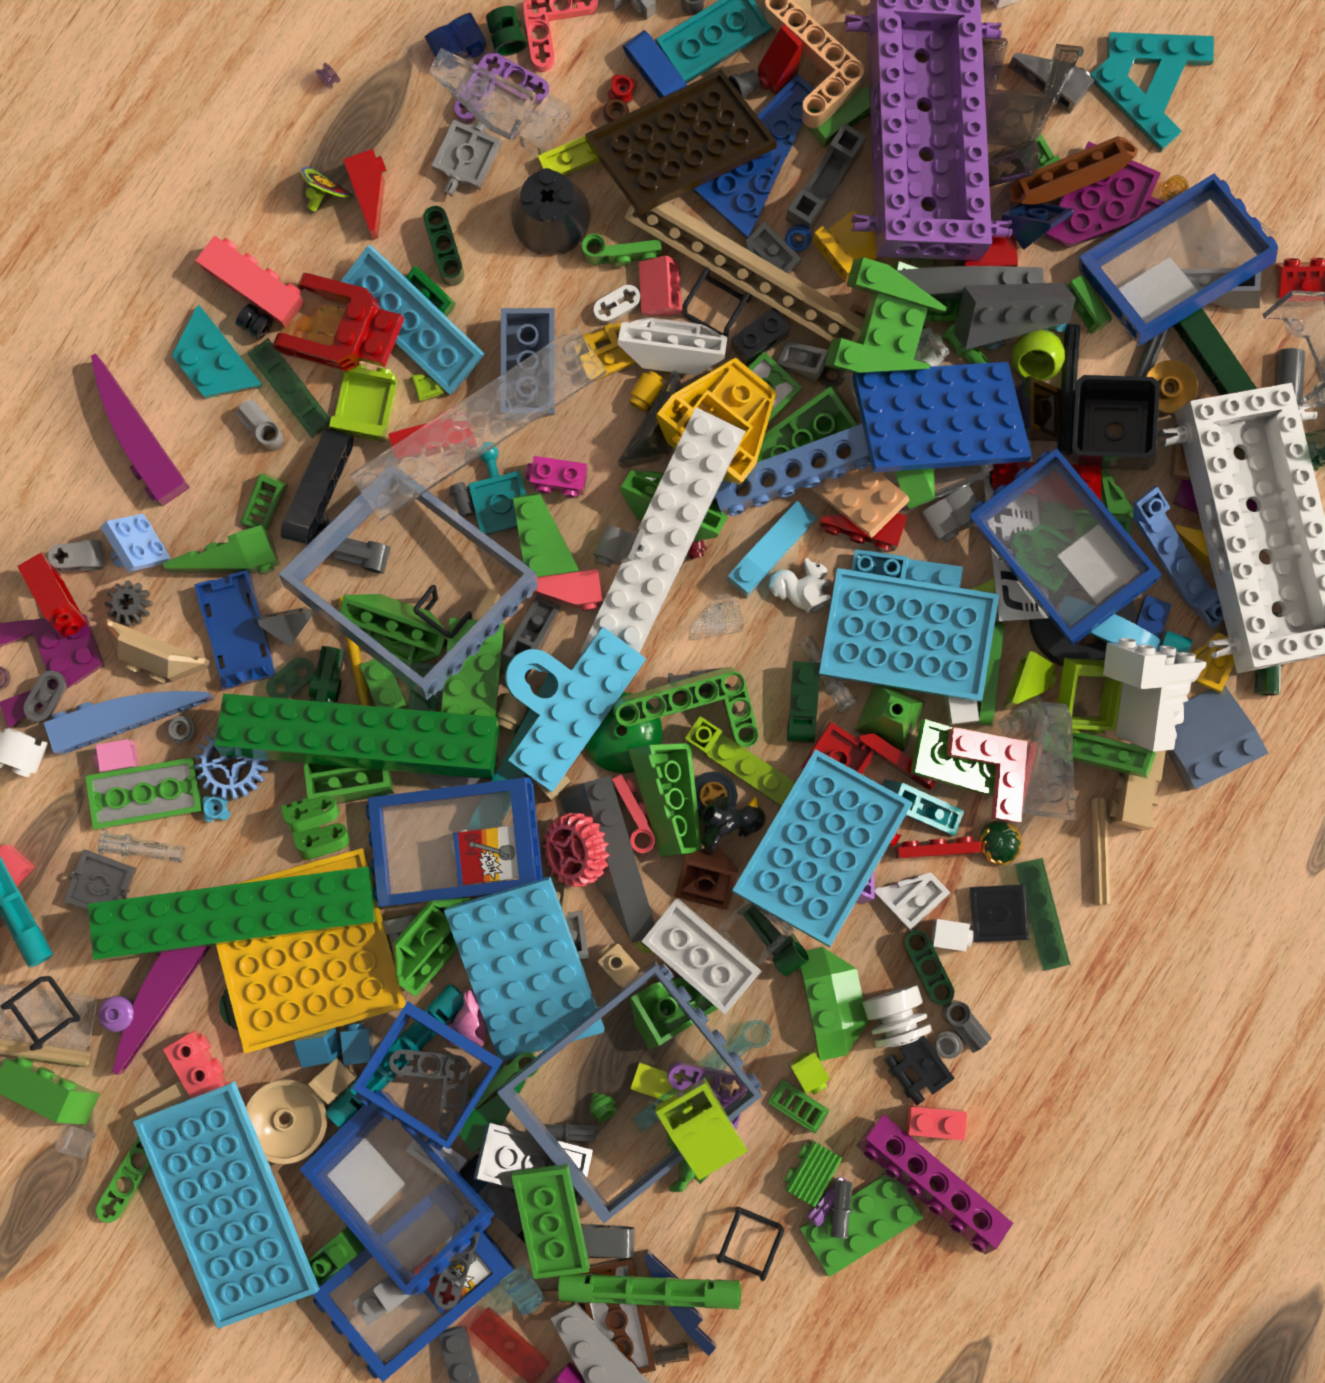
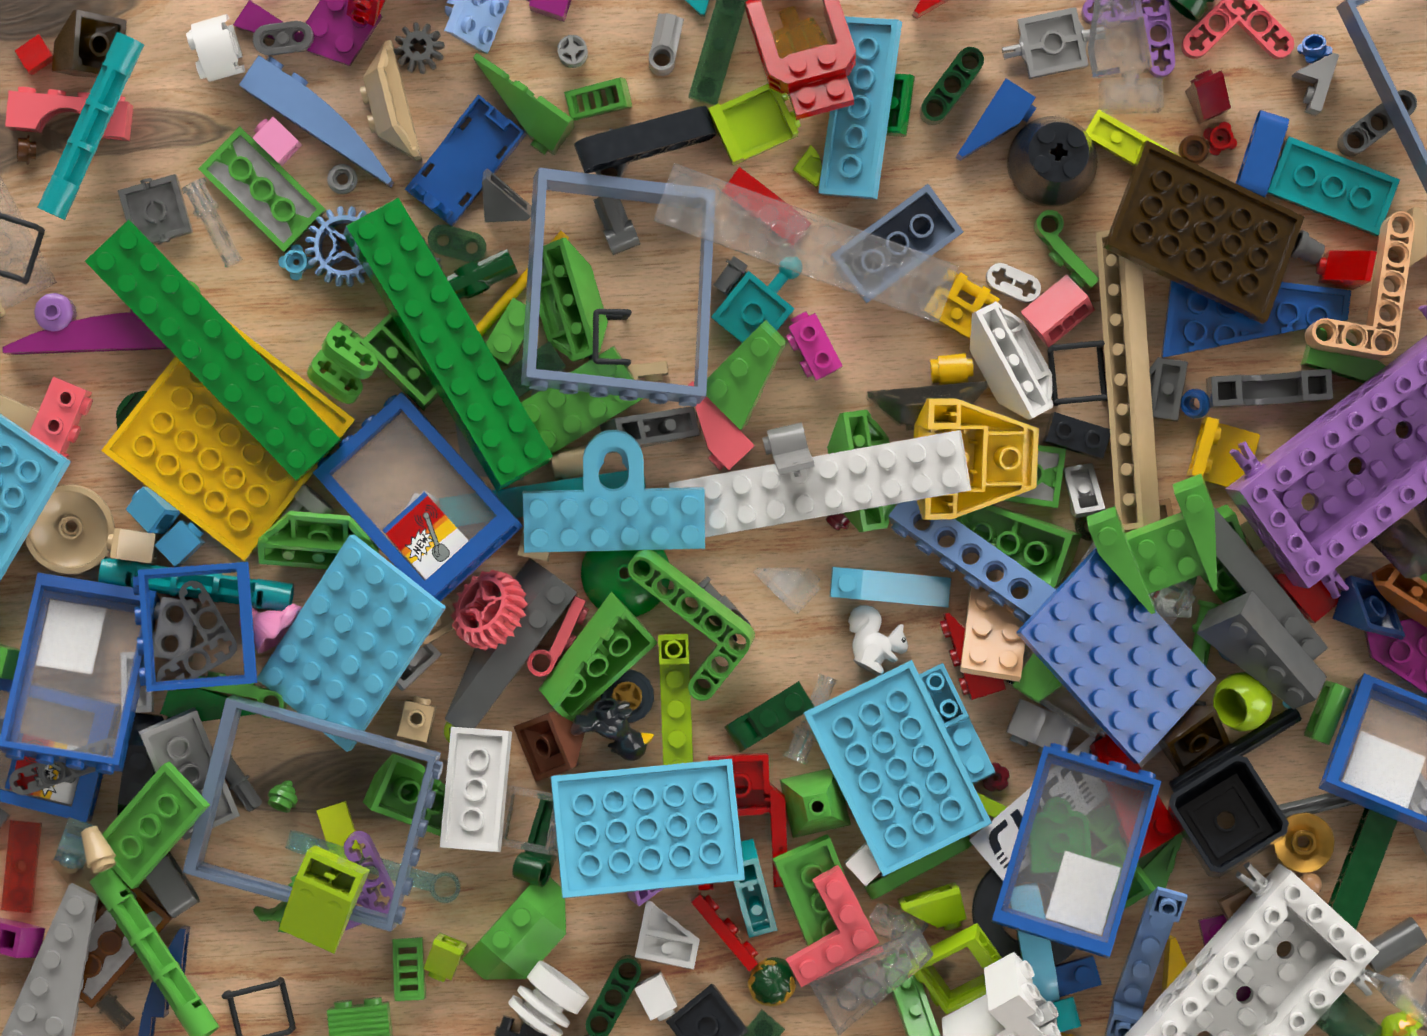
camera: 55 degrees right, 5 degrees up
none -> tan cone [80,826,116,873]
none -> light grey brick [152,597,202,662]
none -> light grey wheel [557,35,588,68]
none -> blue slope [956,79,1036,161]
none -> dark red plate [981,762,1010,792]
none -> dark red slope [1185,69,1231,124]

